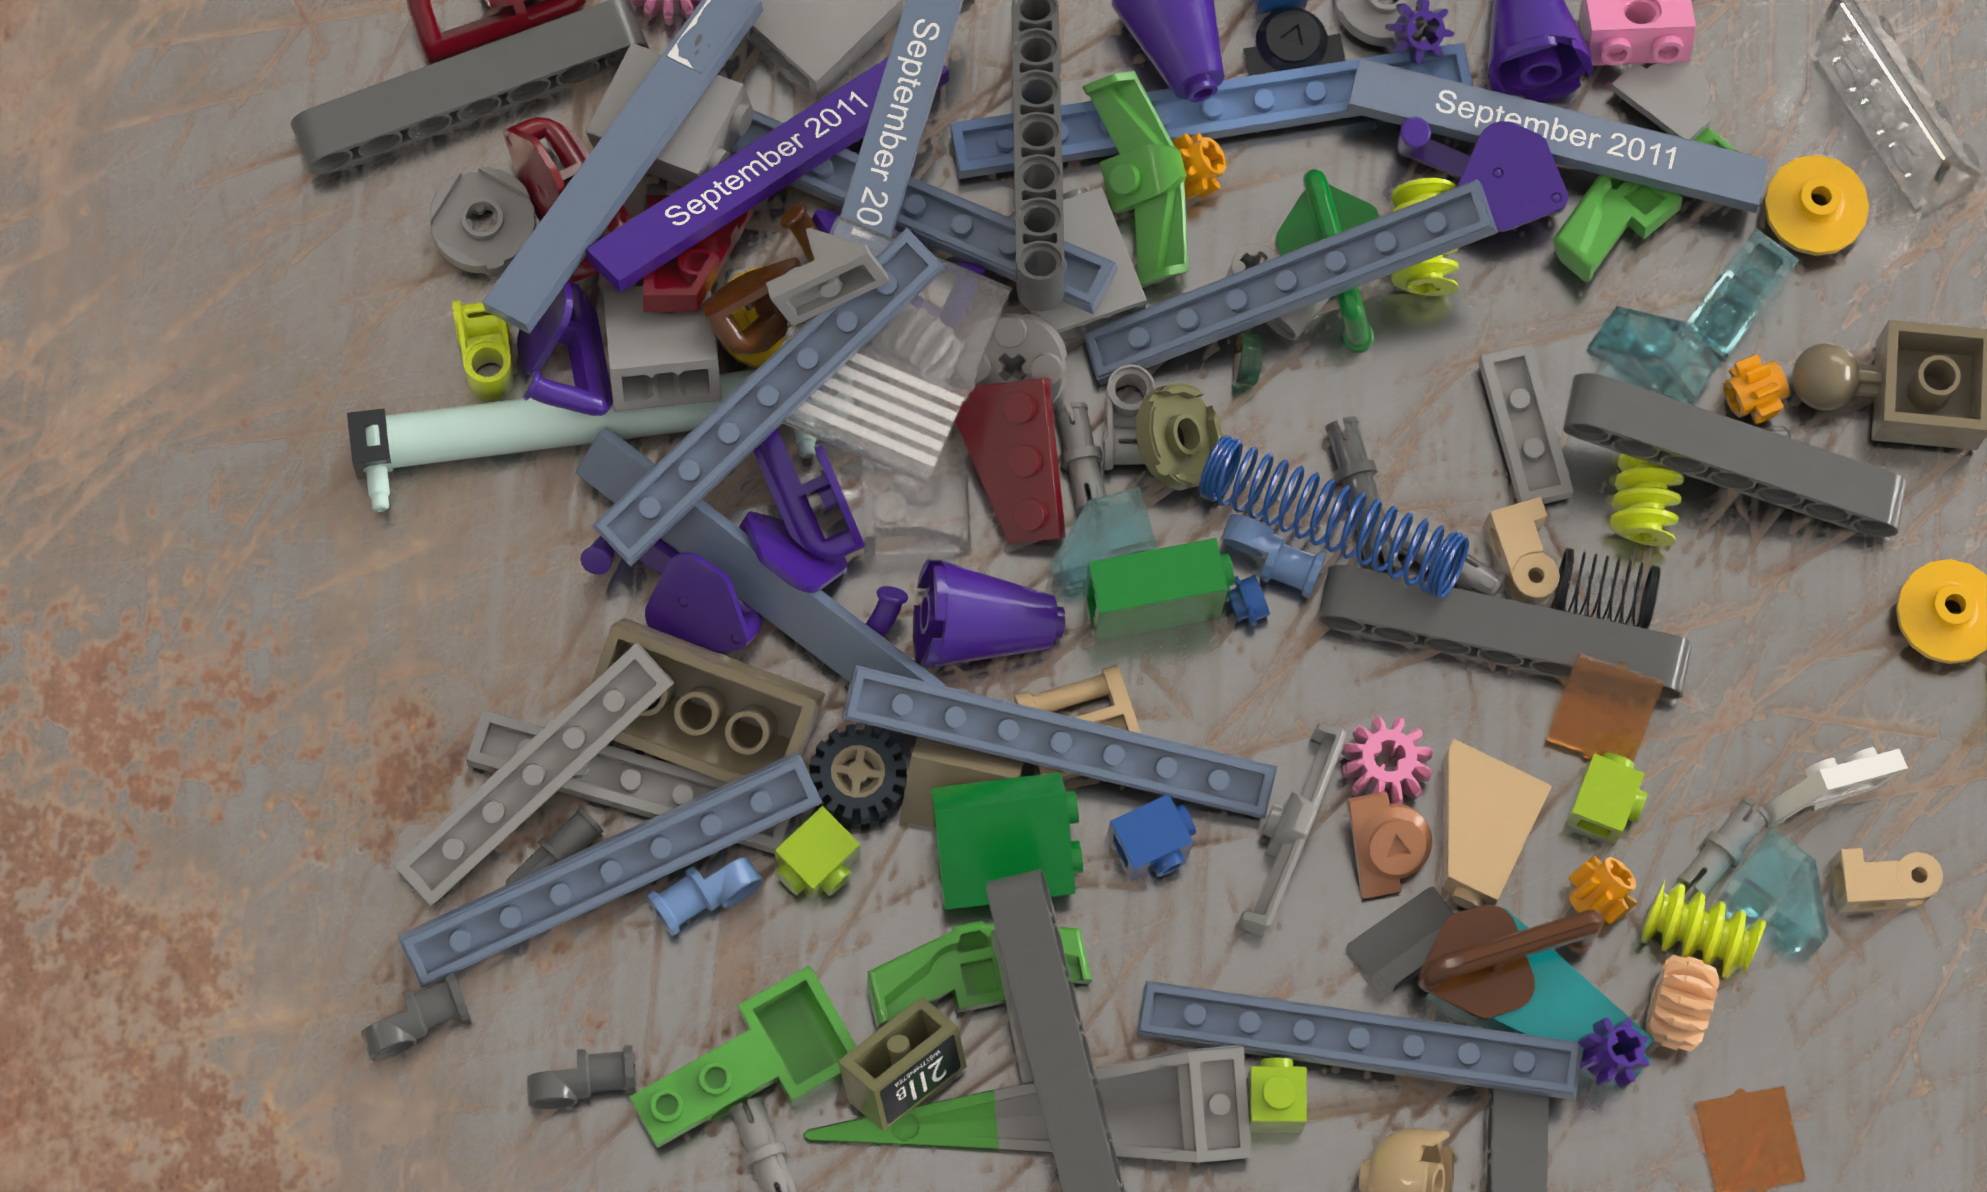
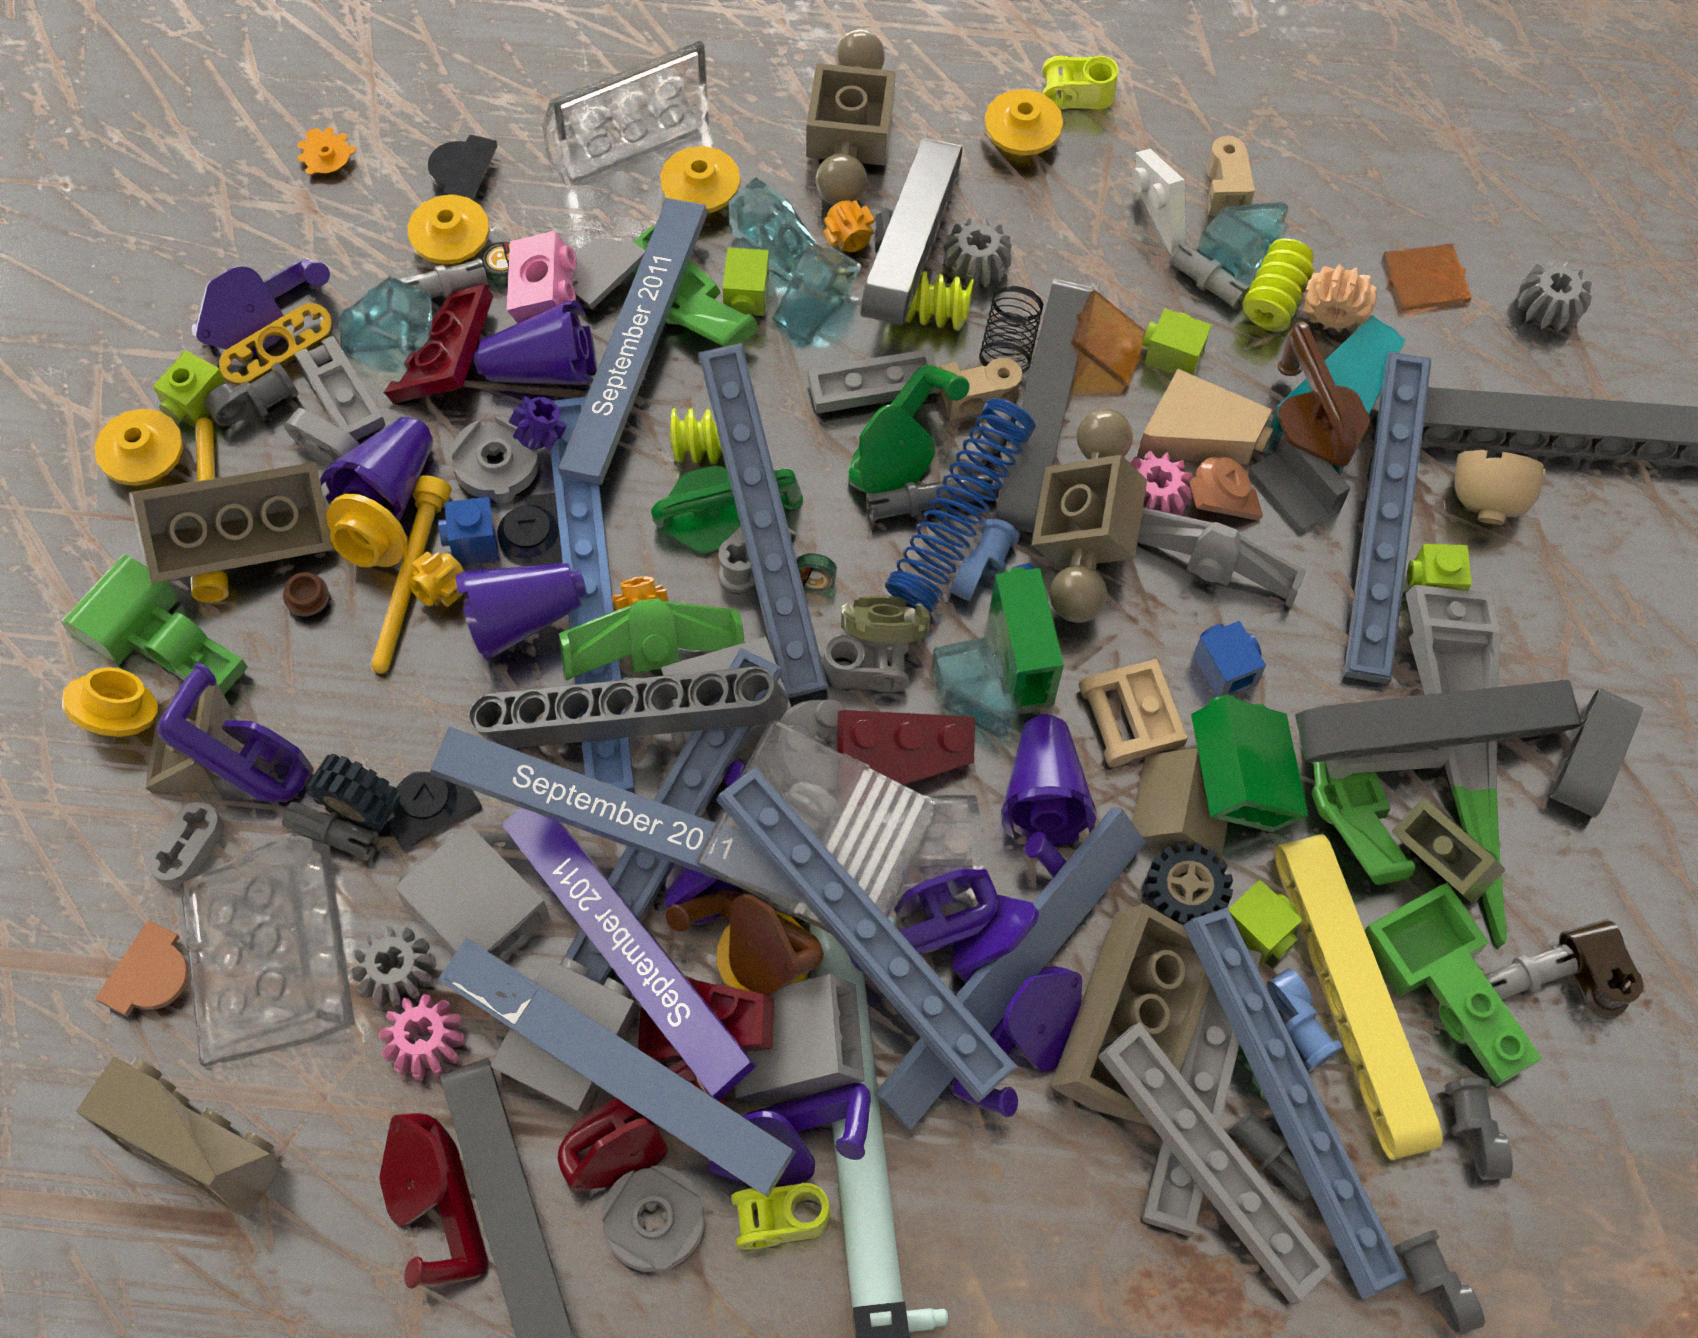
camera: 85 degrees left, 10 degrees down
light grey slope [766,228,889,326] -> none
sand blue tile [841,665,1278,819] -> none
light grey pin [1054,402,1110,514] -> none
dark purple piece [1397,117,1568,232] -> none
light orange gear [1568,856,1637,925] -> none
dark purple gear [1578,1017,1650,1088] -> none
none -> lime brick [722,247,770,316]
none -> green piece [847,365,970,494]
none -> light grey gear [943,217,1012,289]
none -> dark tan brick [1031,409,1147,623]
none -> light yellow beam [1275,834,1443,1160]

